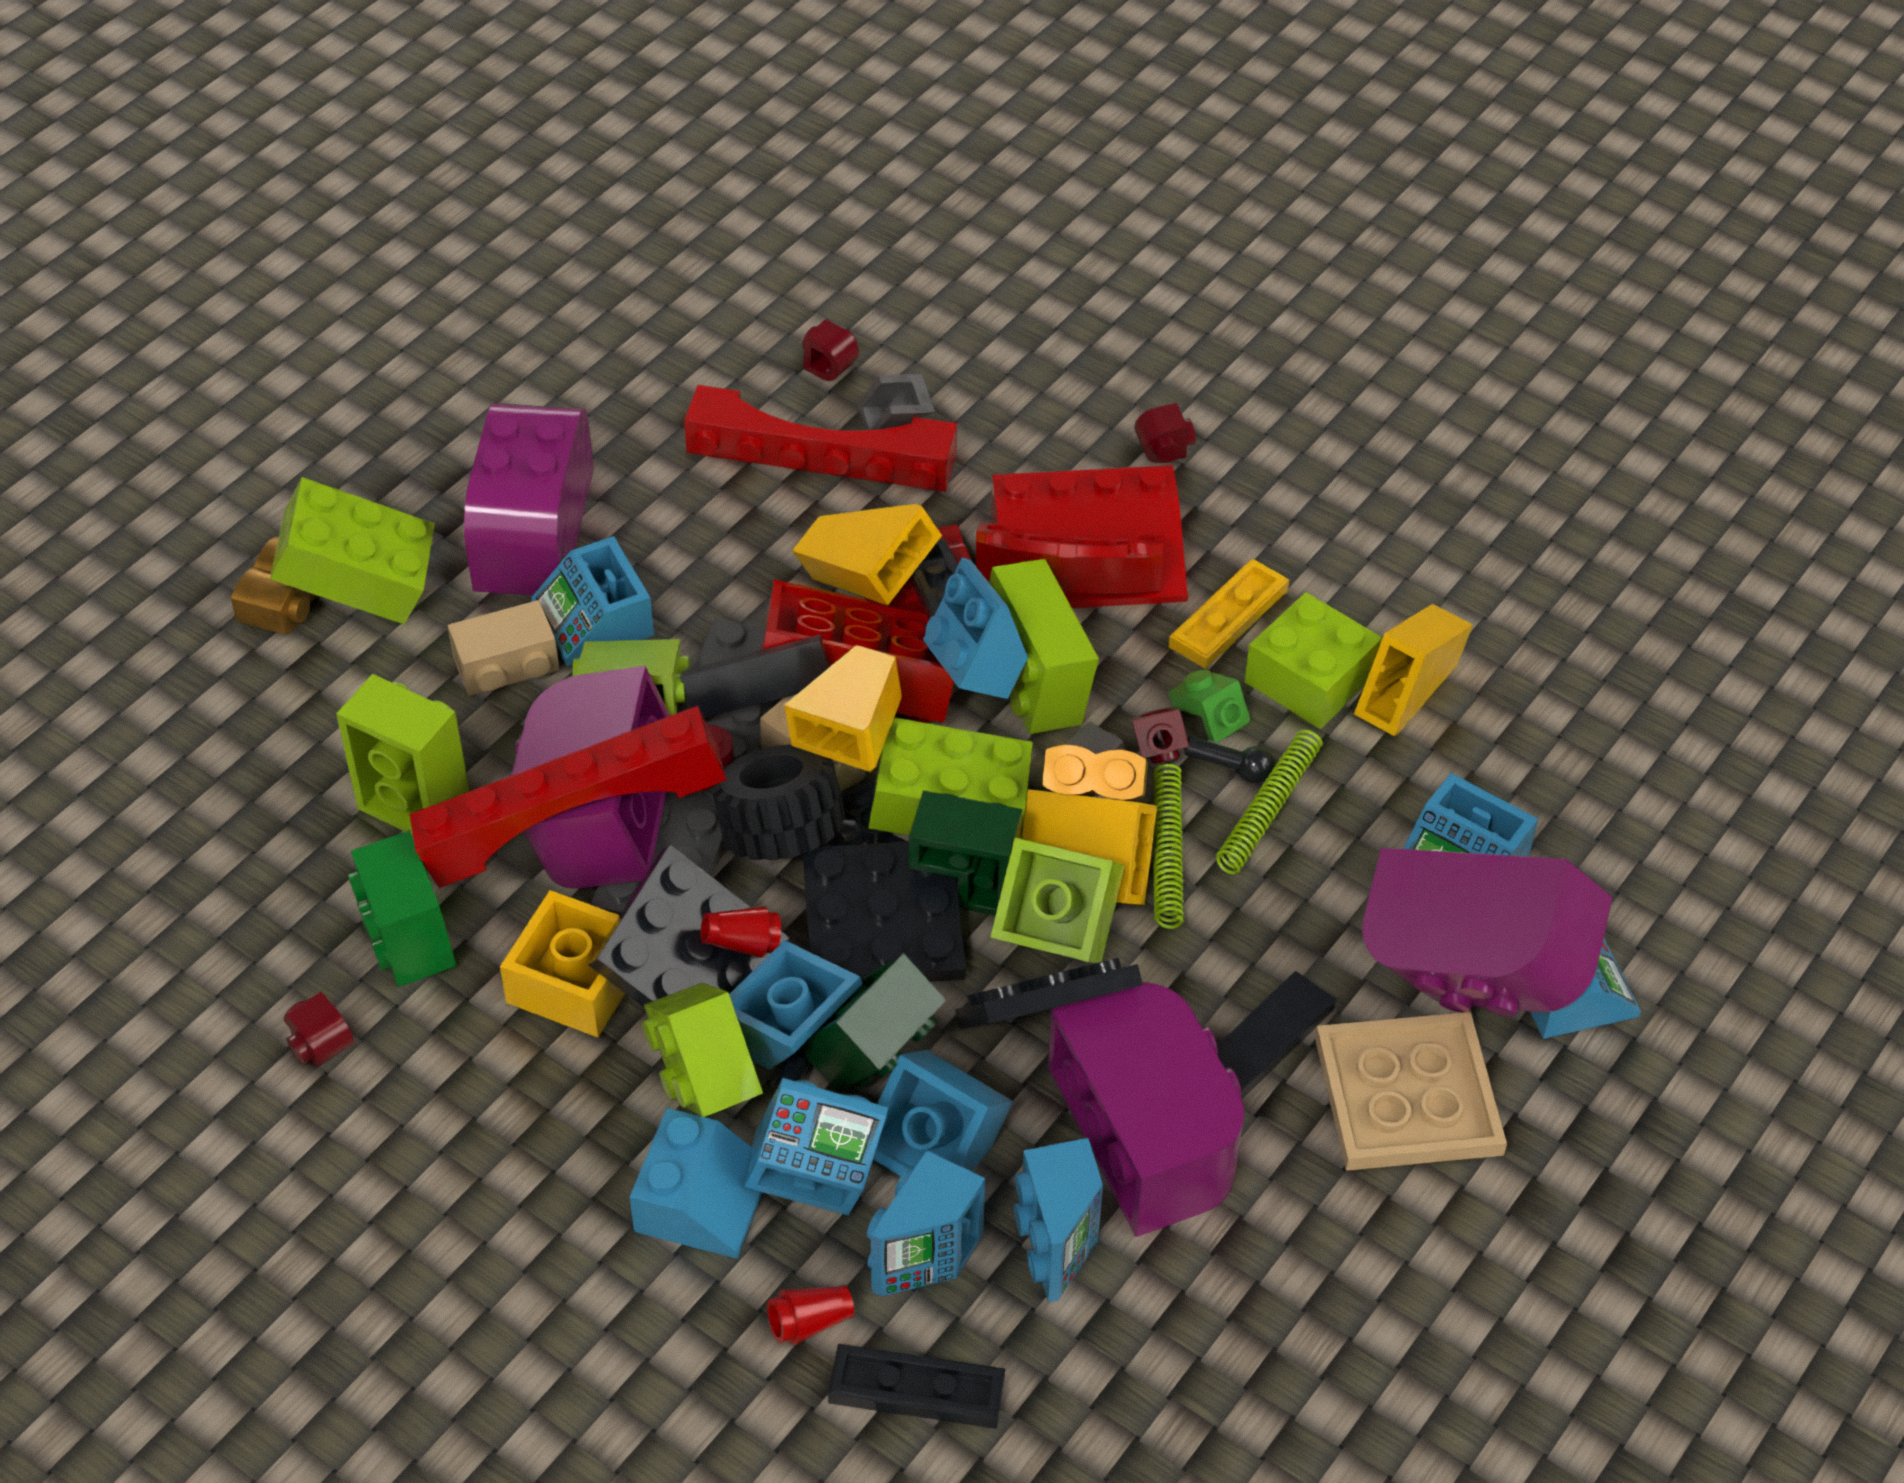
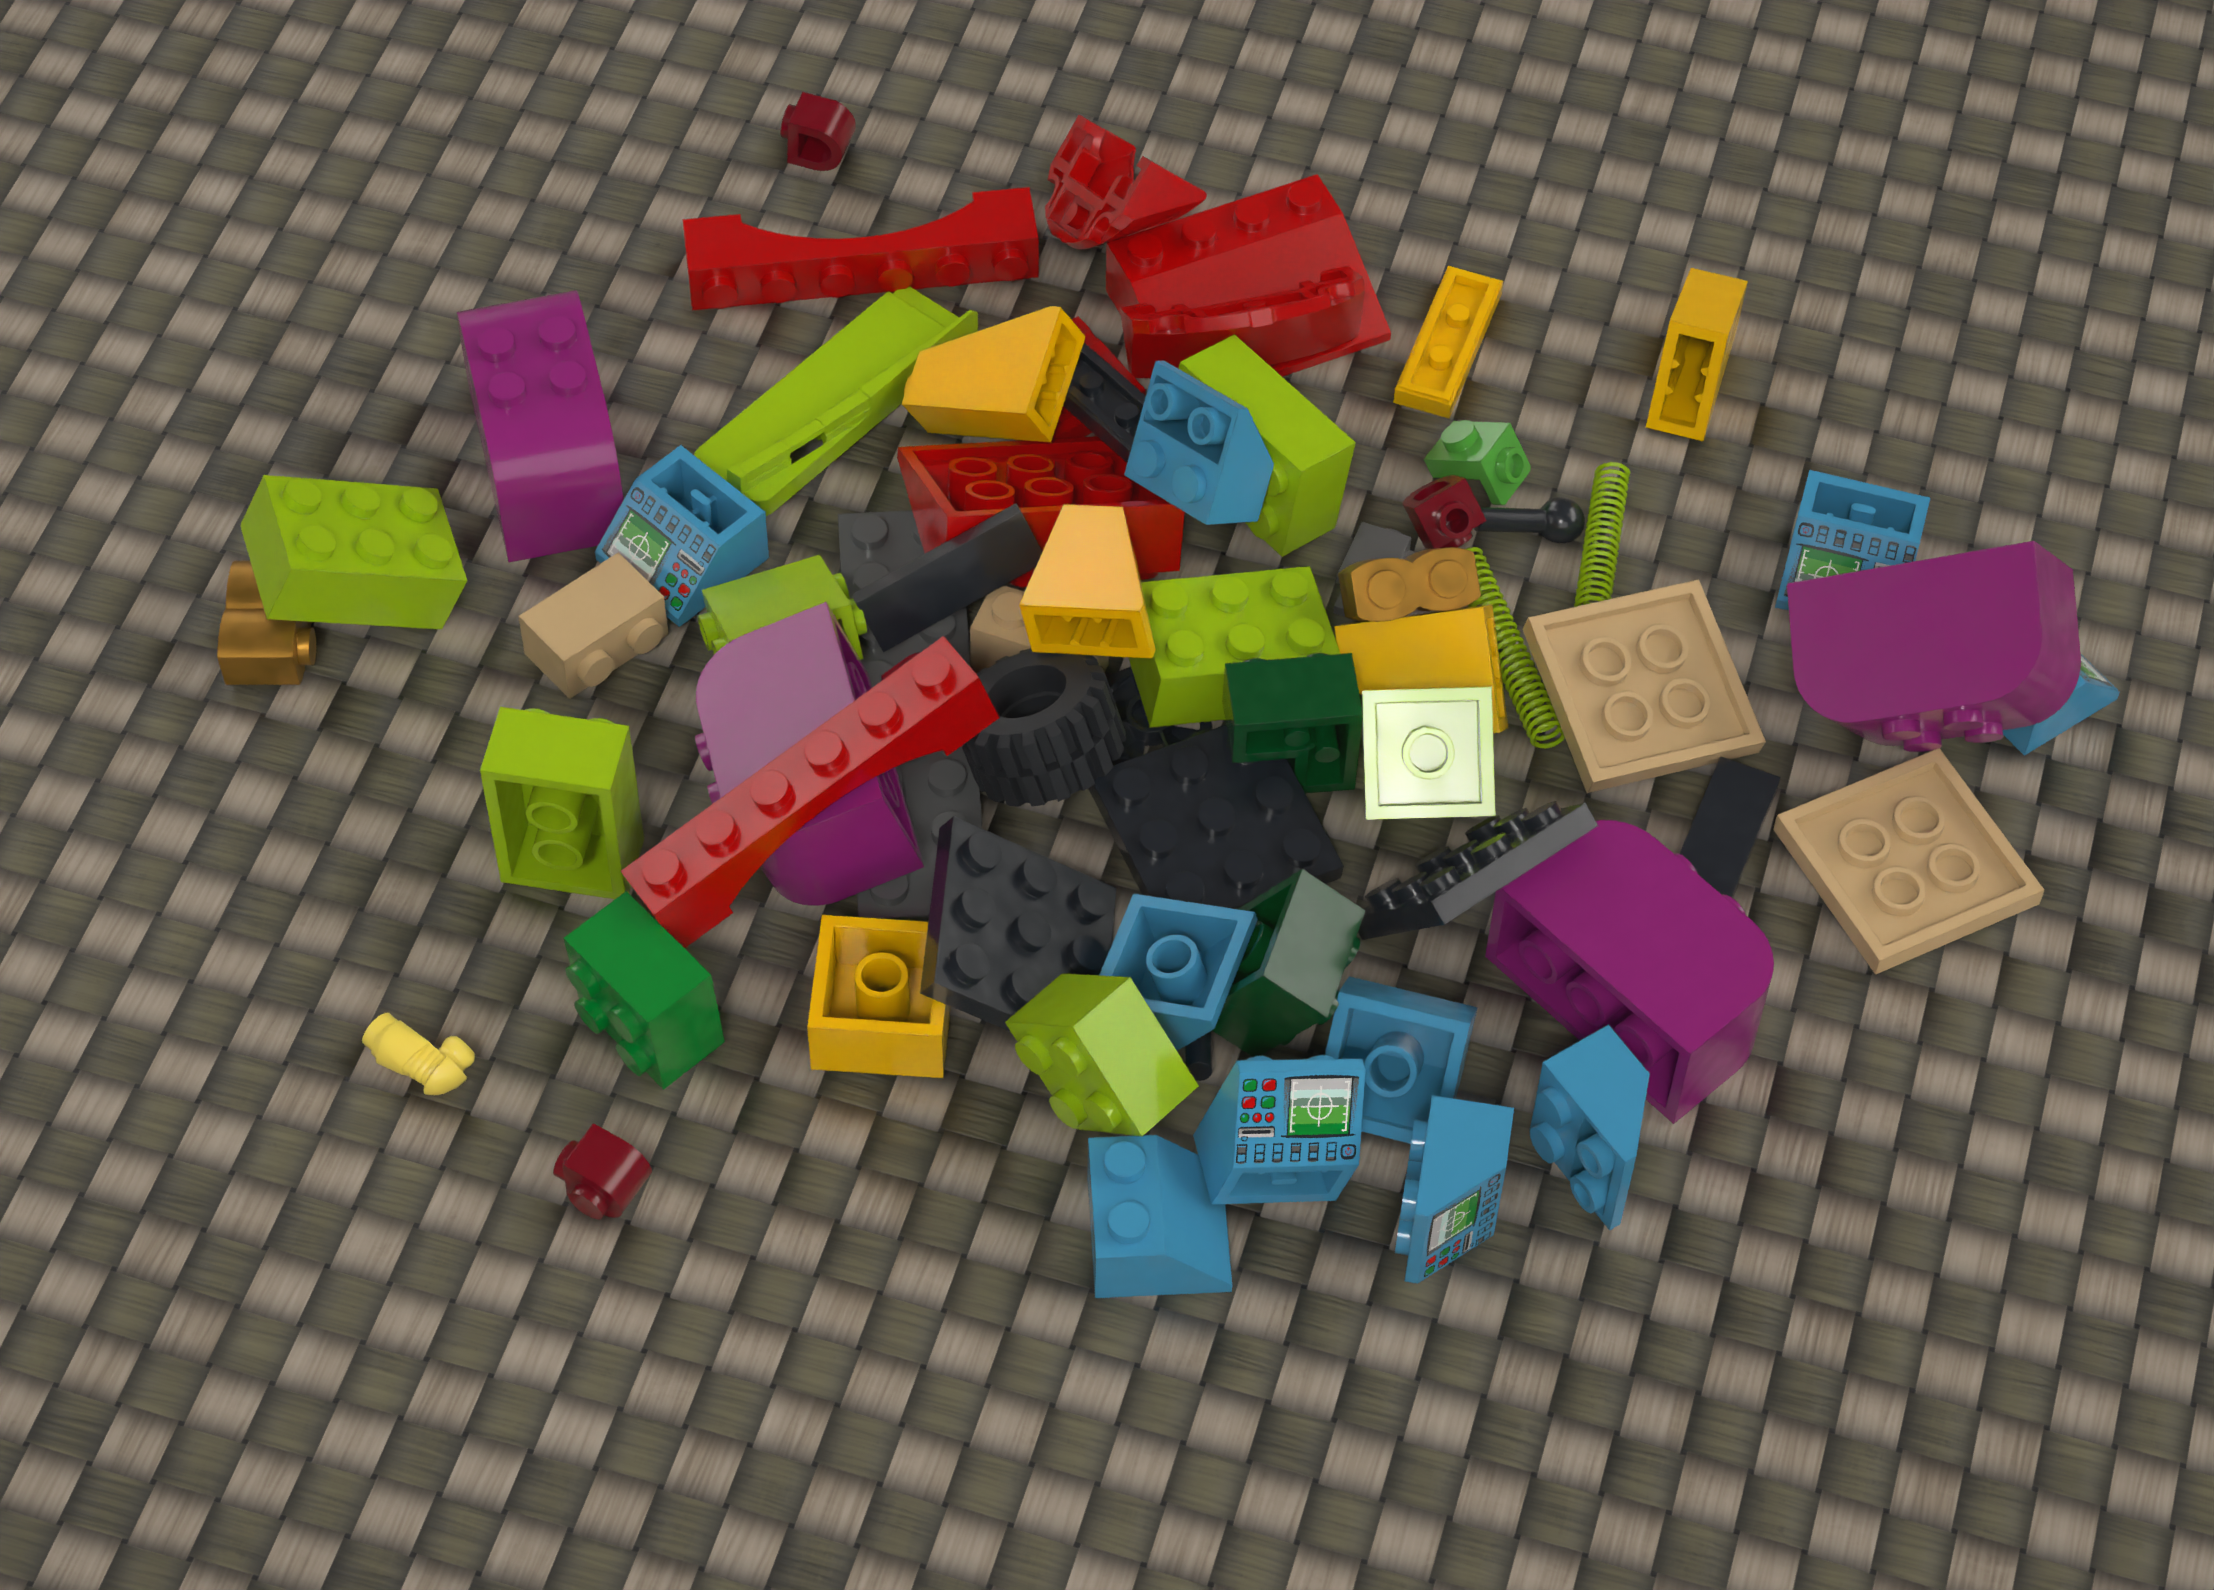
camera: 20 degrees left, 5 degrees up
red cone [701,906,781,958] -> none
red cone [767,1285,854,1345] -> none
black tile [828,1344,1006,1429] -> none
flat silver window [857,374,935,430] -> none
dark red plate [1134,403,1196,463] -> none
lime brick [1244,592,1382,730] -> none
none -> light yellow arm [362,1013,475,1095]
none -> lime piece [694,286,978,516]
none -> red windscreen [1045,114,1207,249]
none -> tan plate [1522,579,1766,793]

